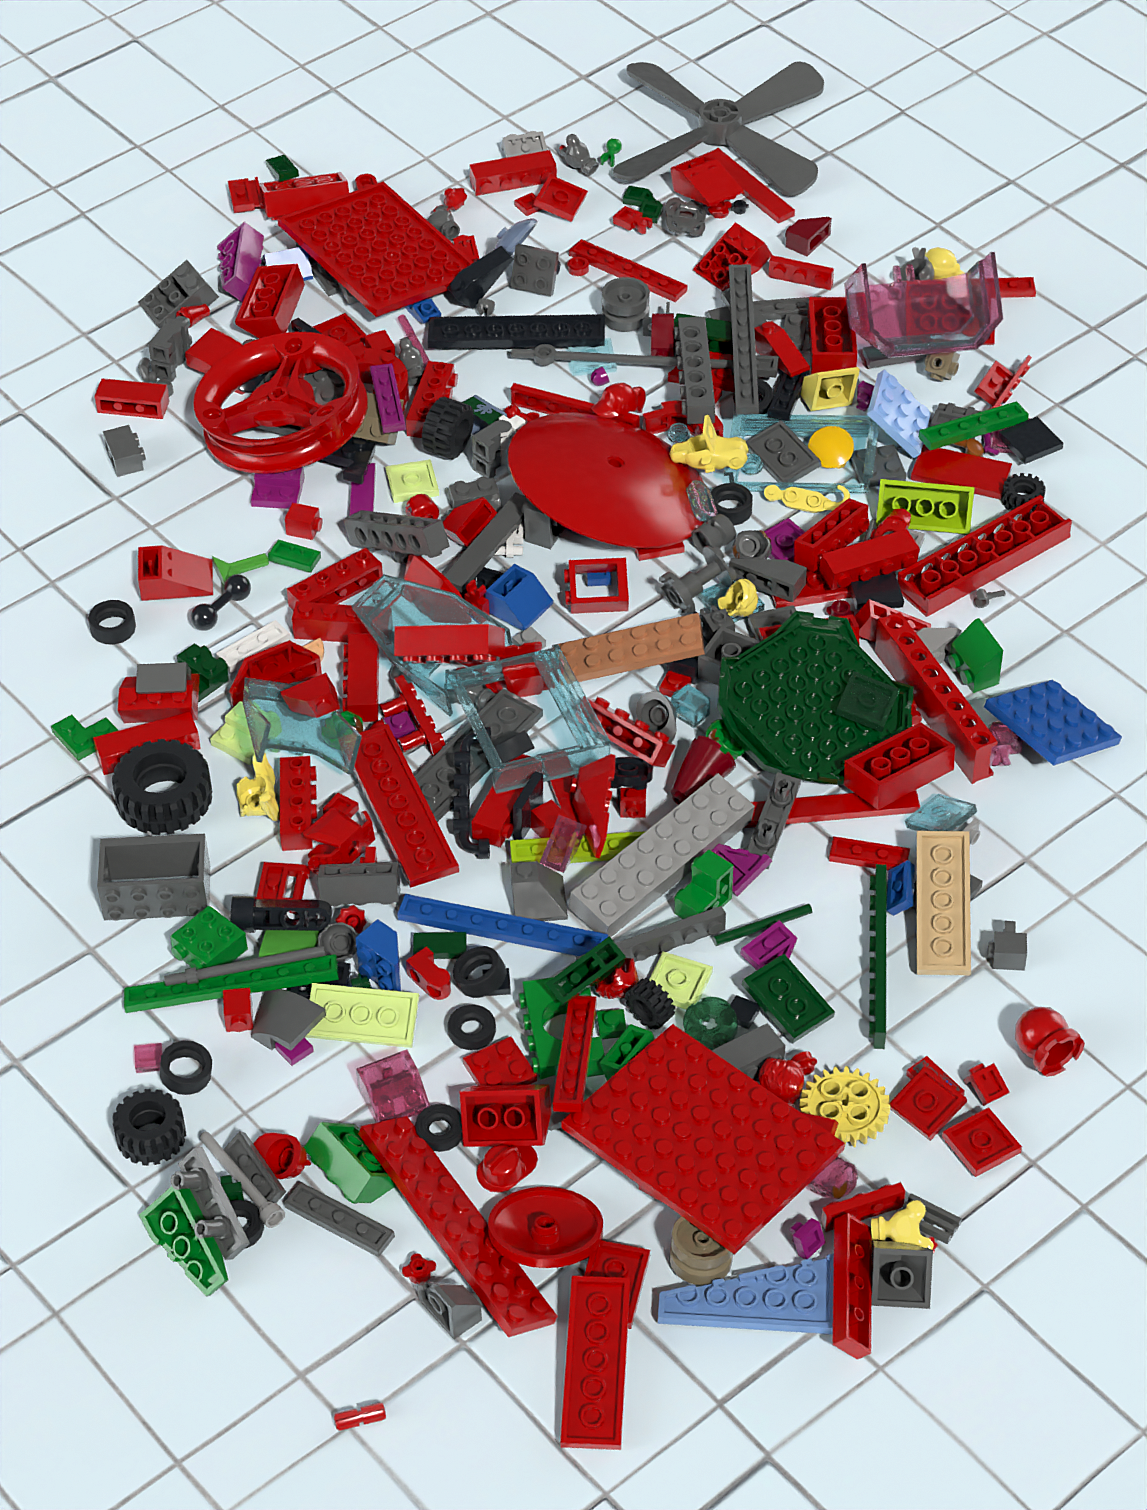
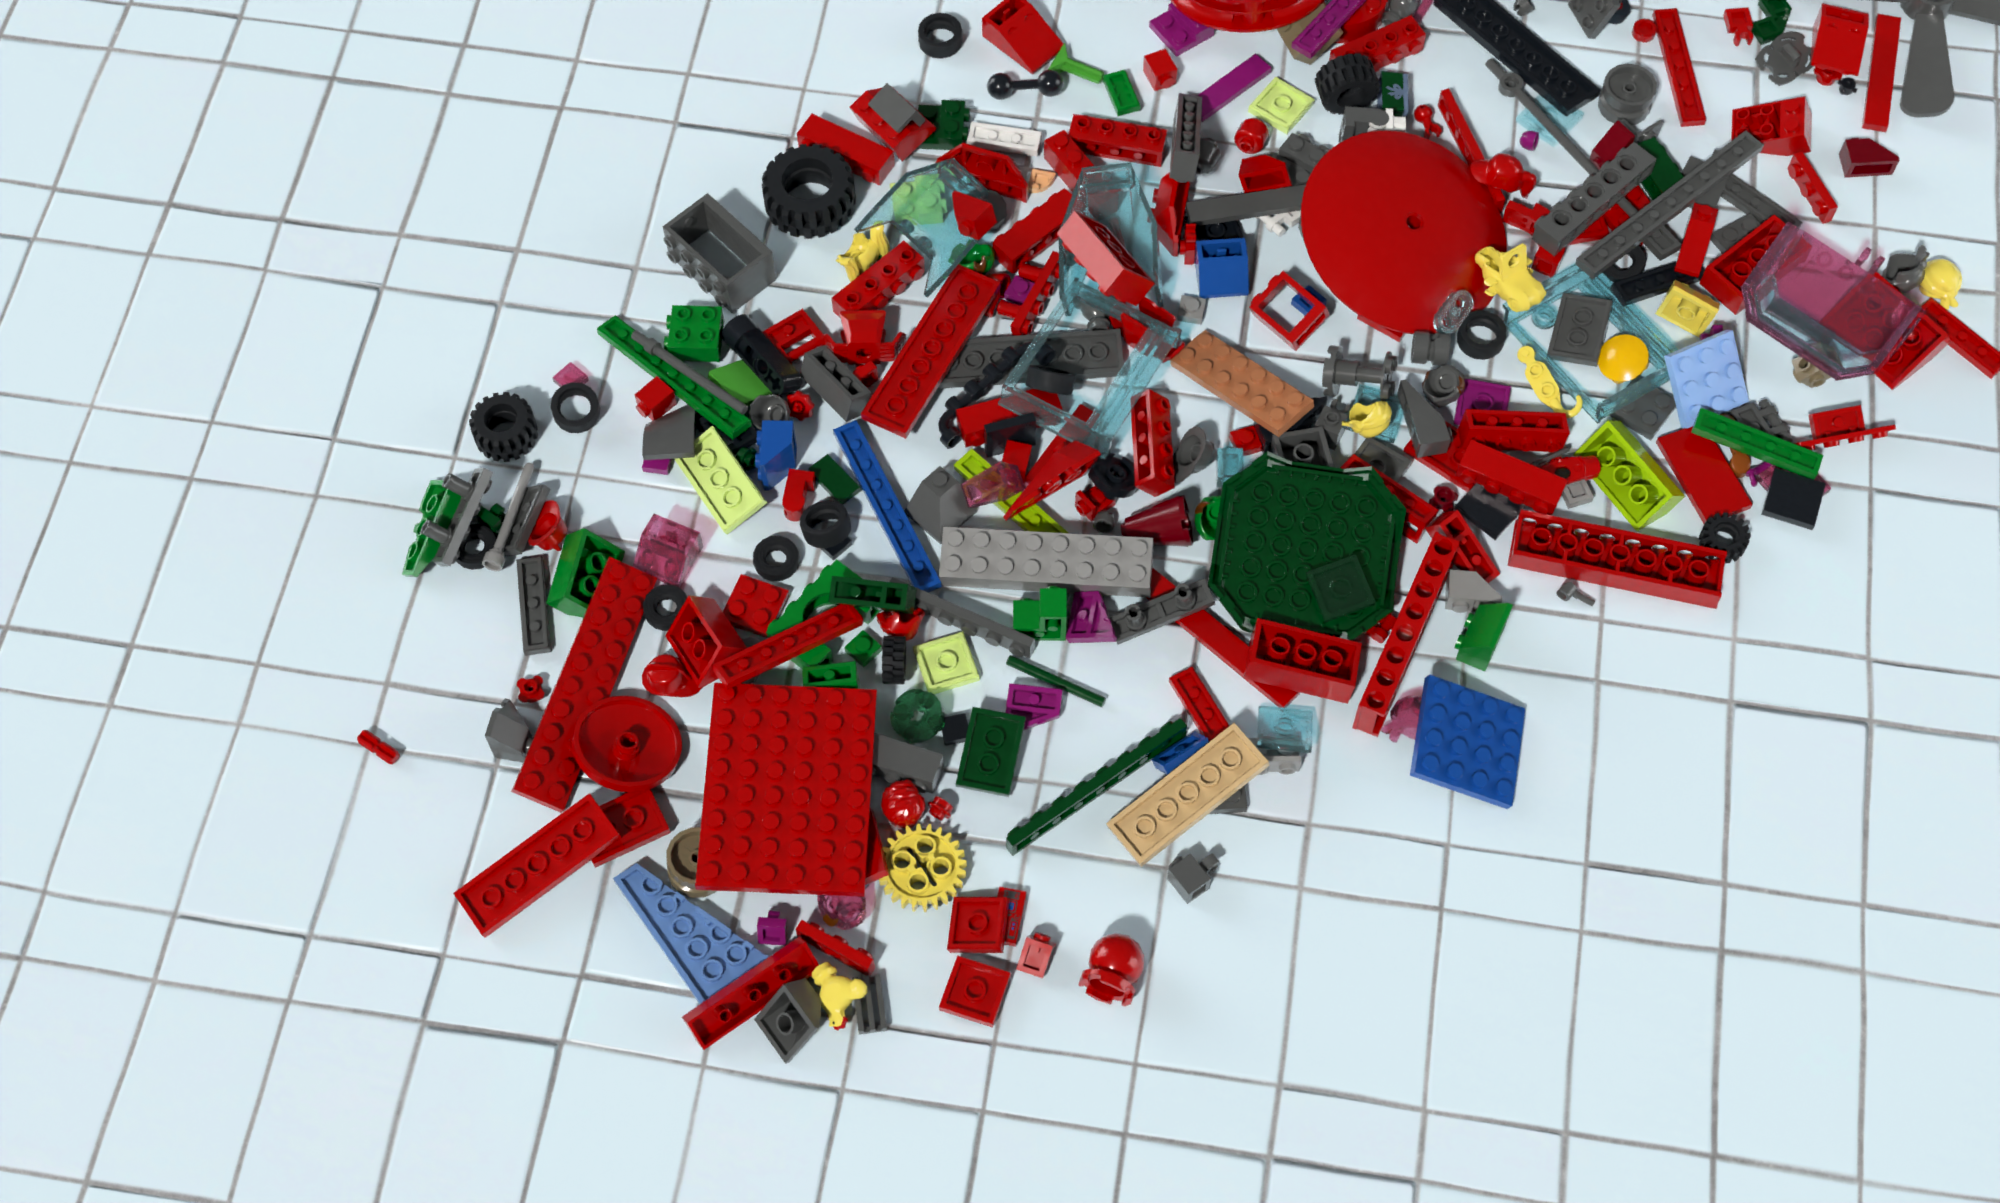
camera: 50 degrees right, 15 degrees up
green plate [51,715,119,761] -> none
black wing [321,437,376,484] -> none
red plate [323,793,359,818] -> none
clear light blue plate [667,423,690,443] -> none
none -> dark grey hinge [1093,510,1115,533]

